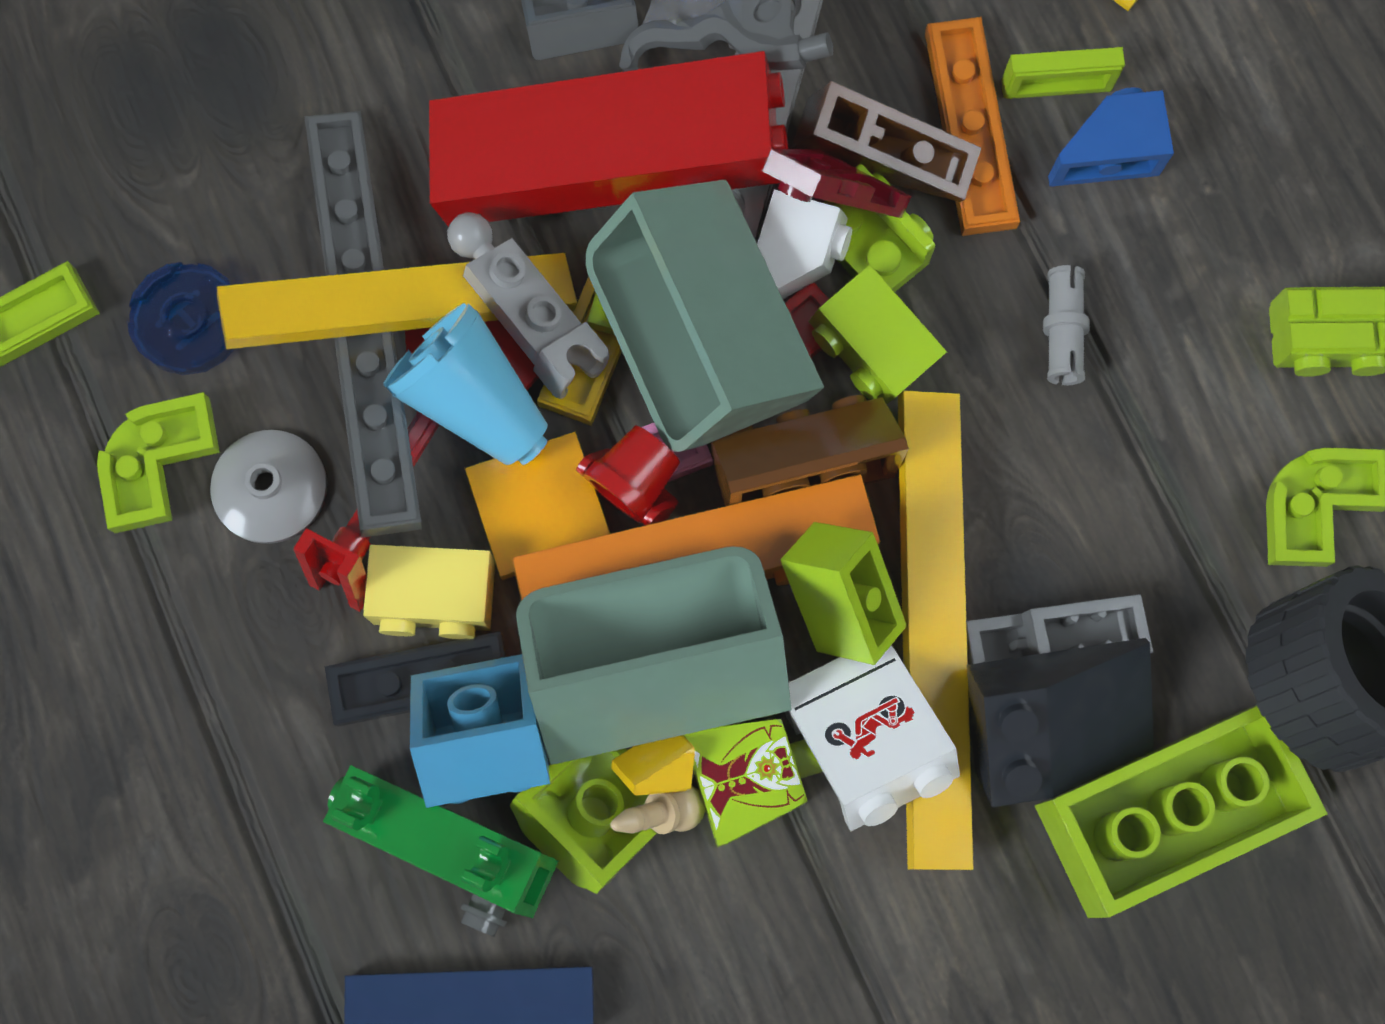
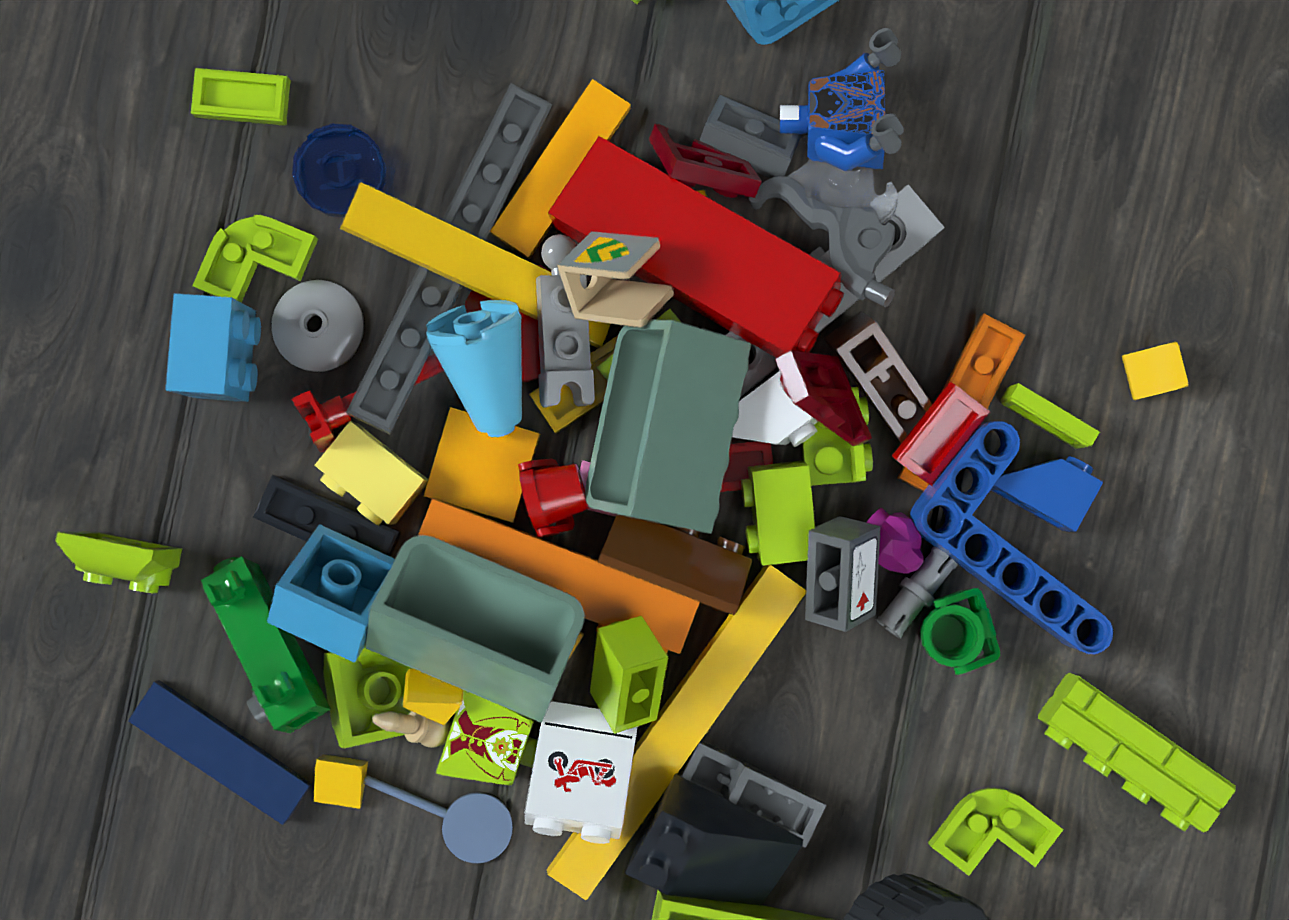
camera: 35 degrees right, 10 degrees up
none -> lime slope [56,531,182,593]
none -> dark azure brick [166,294,261,402]
none -> yellow slope [314,754,369,809]
none -> sand blue piece [363,776,513,863]
none -> light orange tile [490,79,631,260]
none -> tan piece [557,232,674,327]
none -> dark red wing [649,123,762,198]
none -> dark grey brick [805,516,880,632]
none -> magenta rock [866,507,924,573]
none -> tile [892,381,990,486]
none -> blue beam [910,421,1113,654]
none -> green piece [920,588,1000,675]

